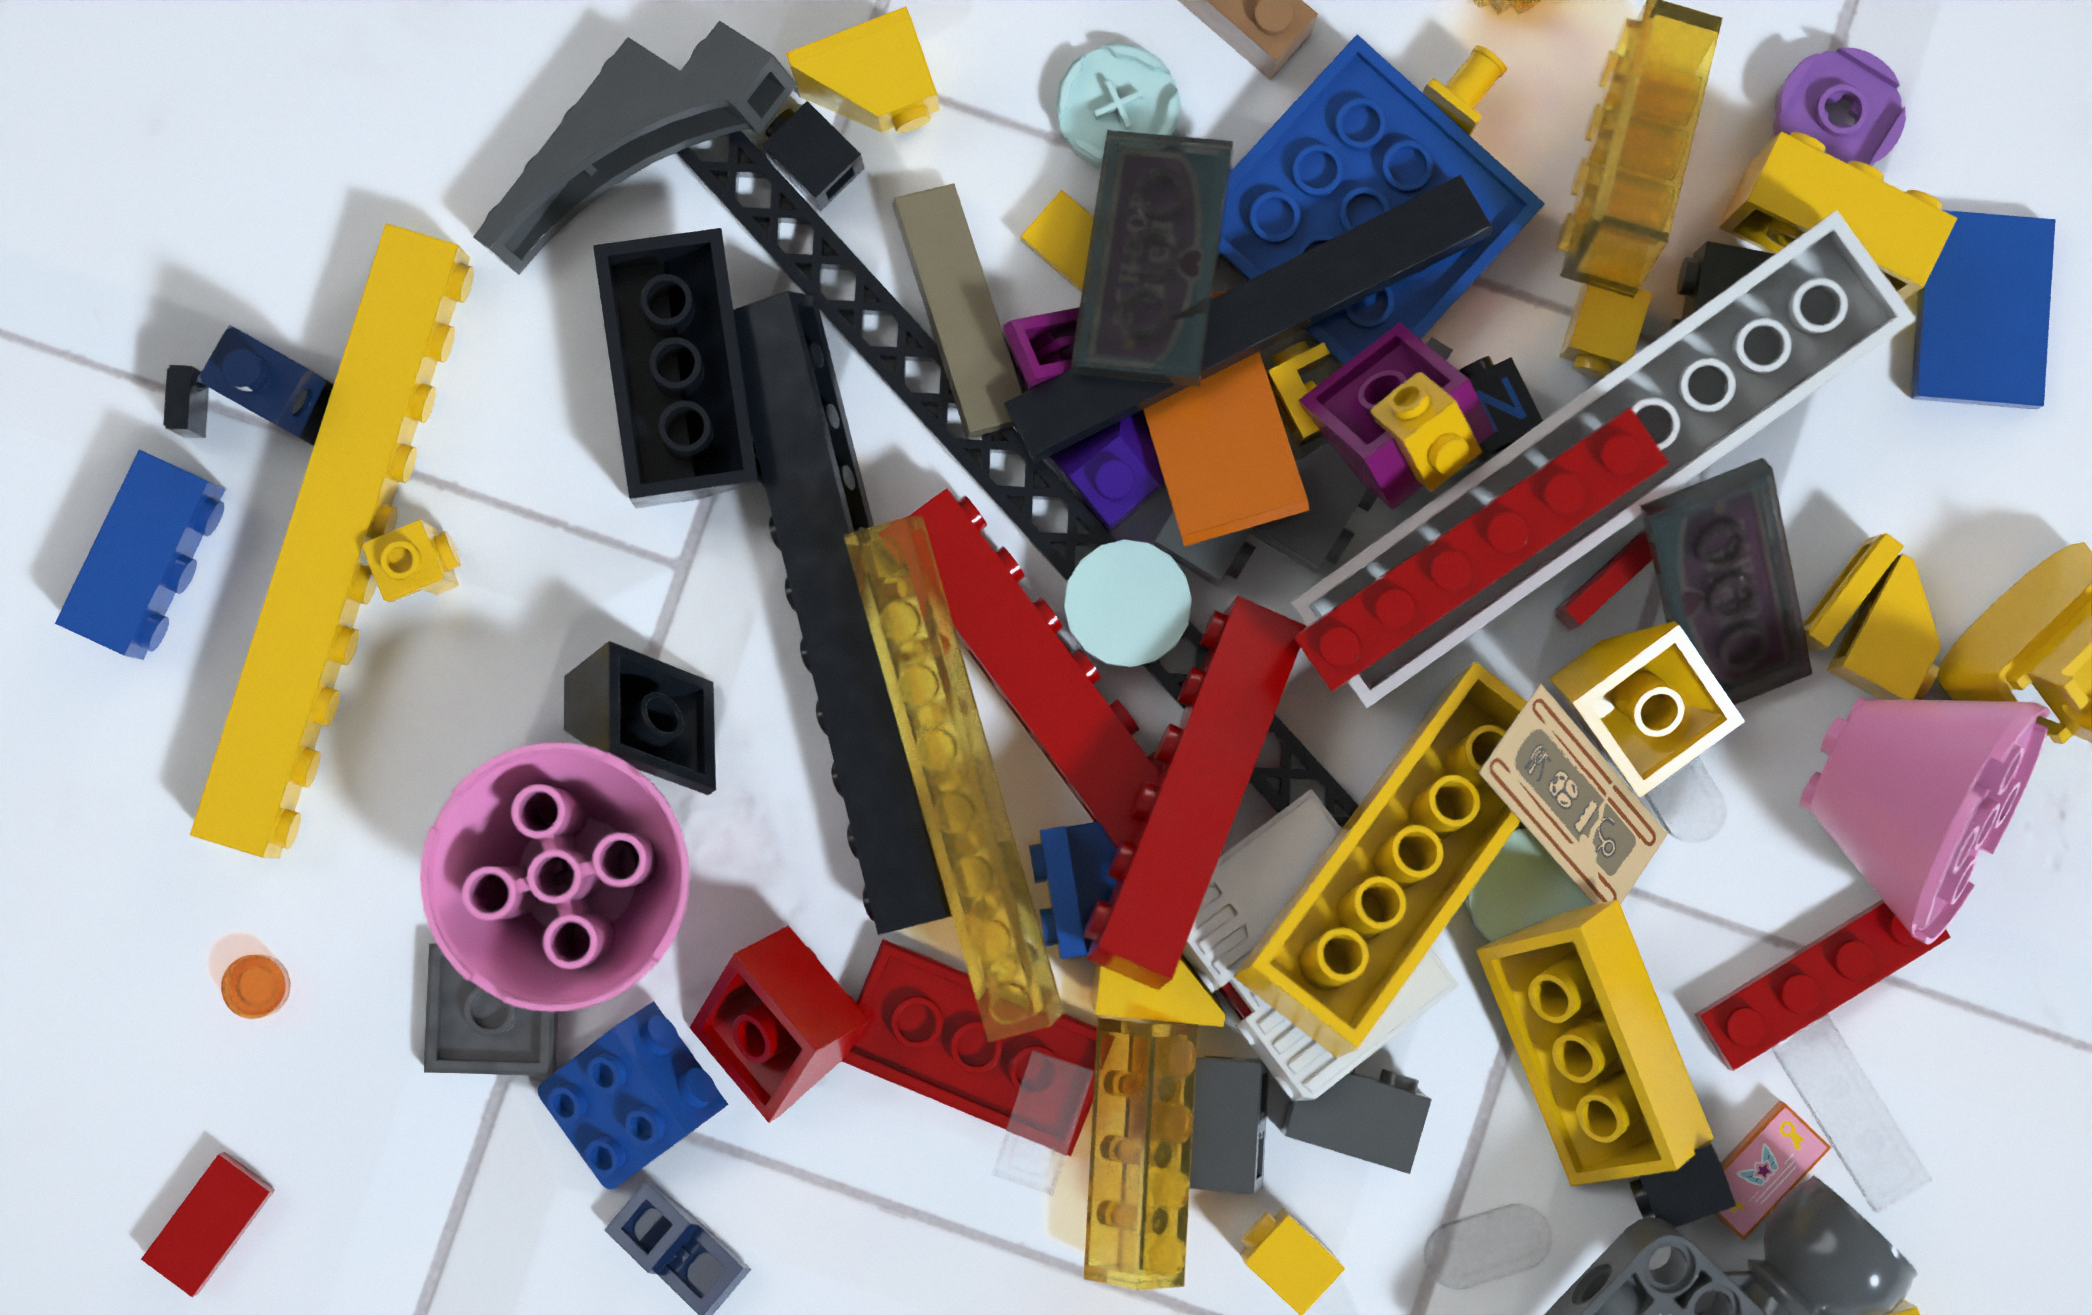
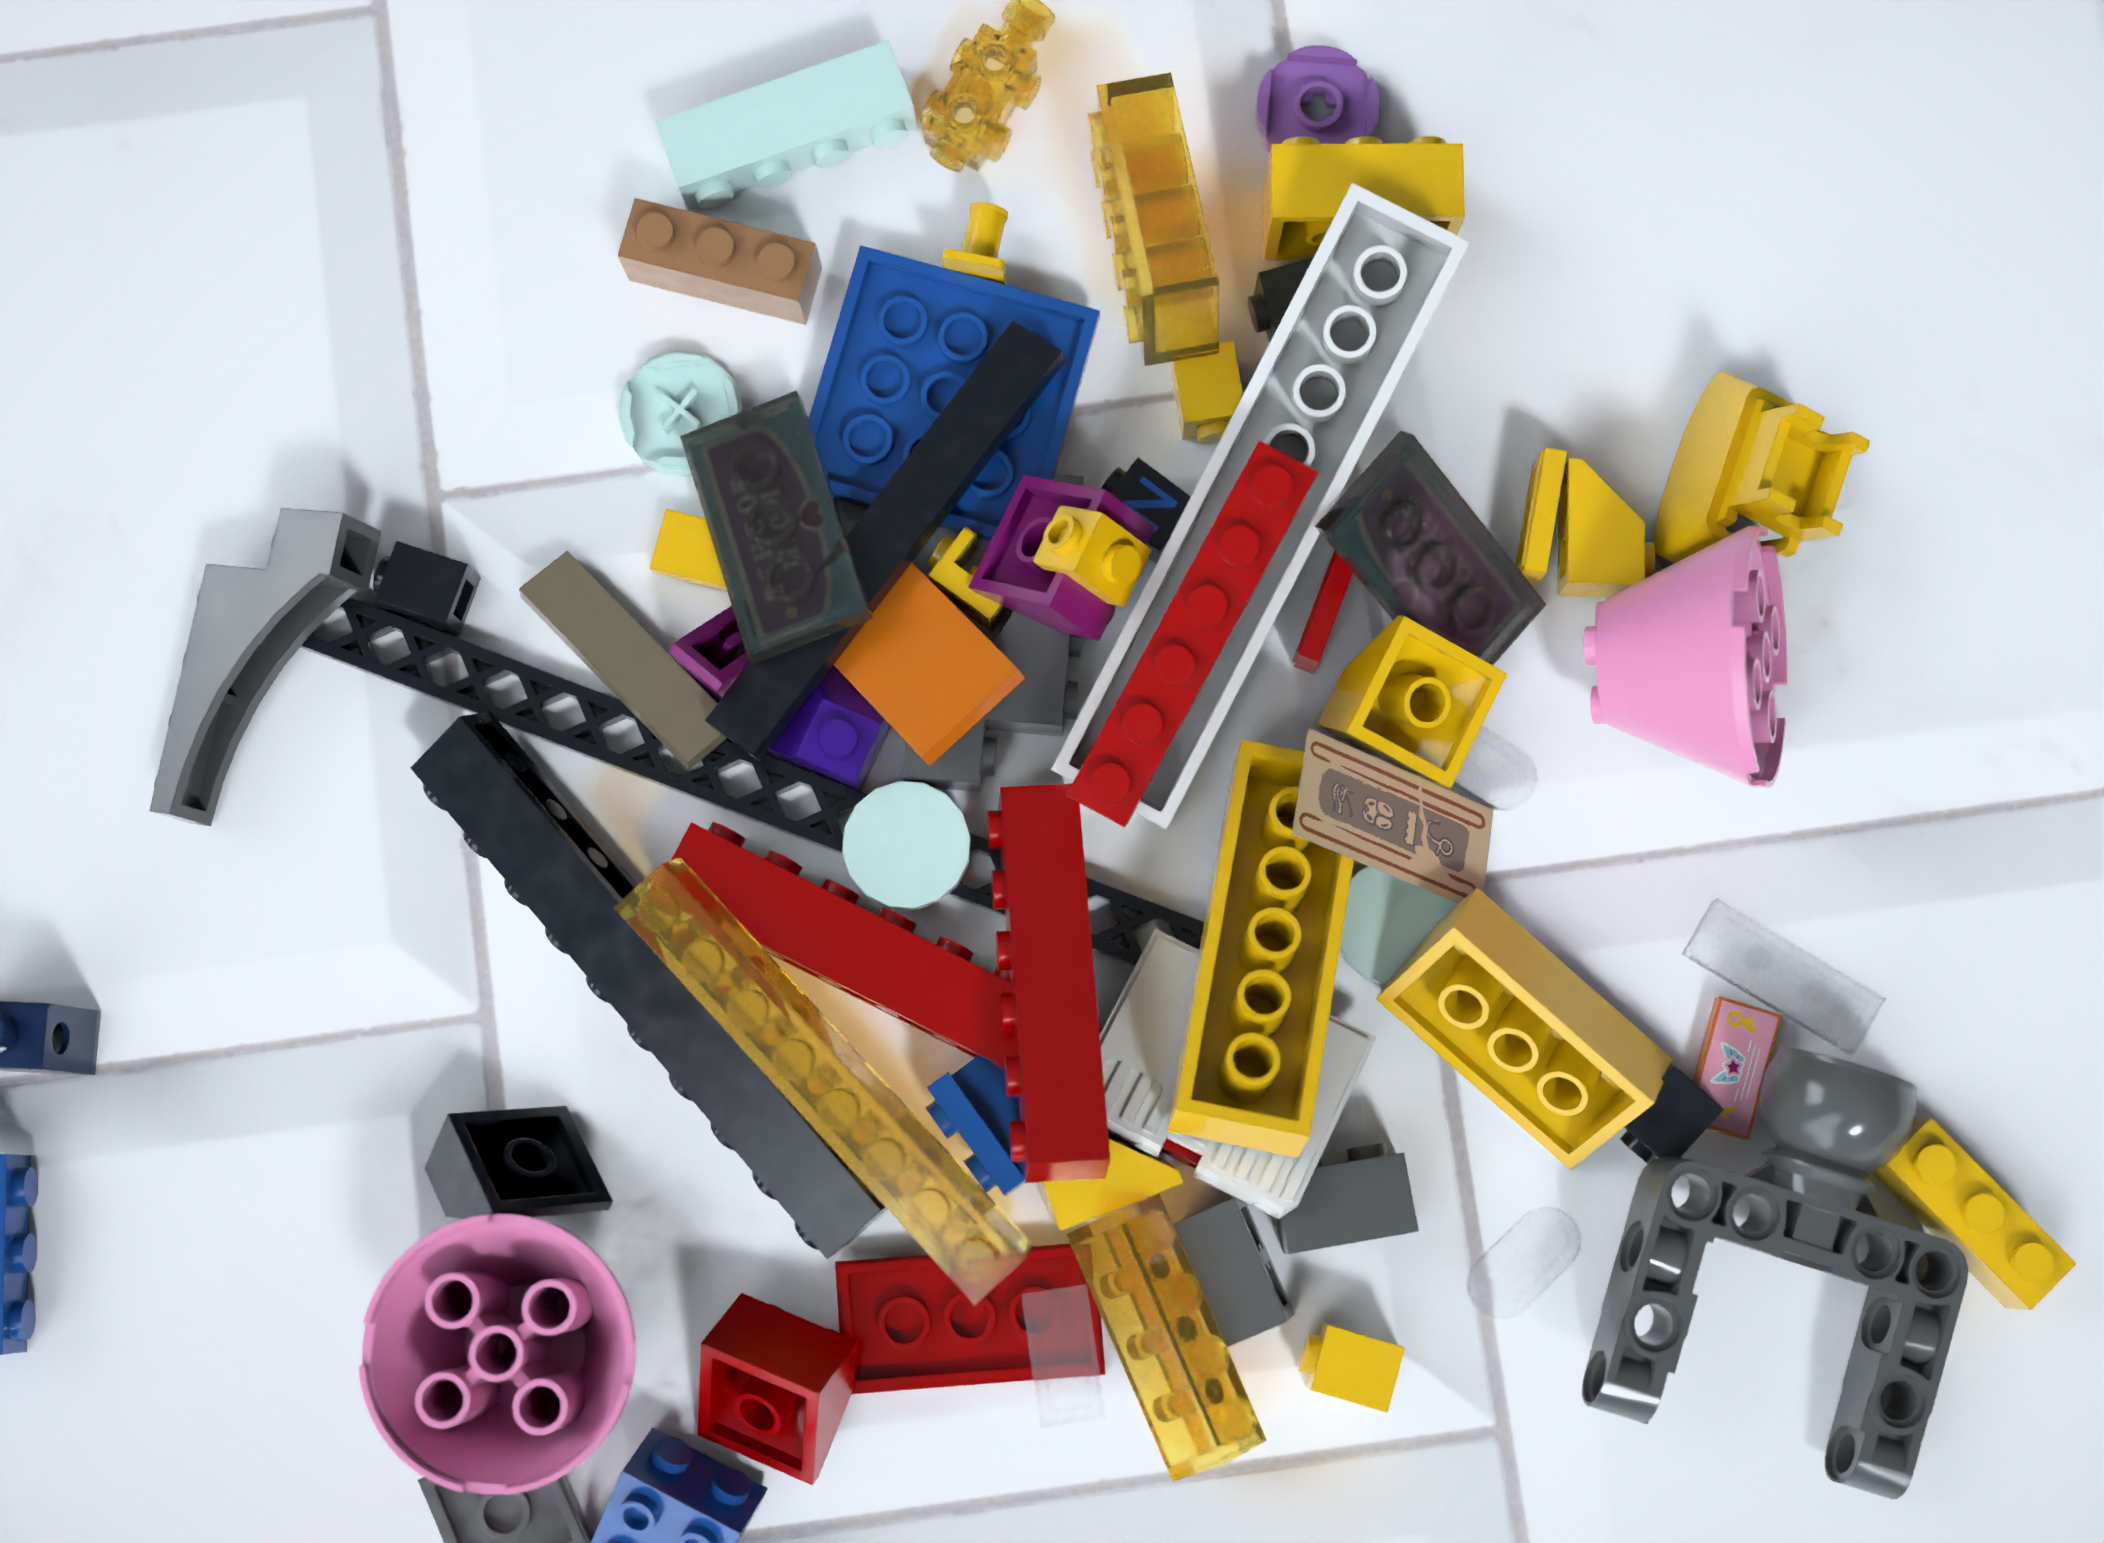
camera: 25 degrees left, 5 degrees down
yellow brick [189,223,474,858] -> none
yellow bracket [362,519,462,602] -> none
black slope [593,228,759,509] -> none
yellow slope [786,6,940,133] -> none
red plate [1694,899,1951,1071] -> none
blue tile [1911,210,2056,410] -> none

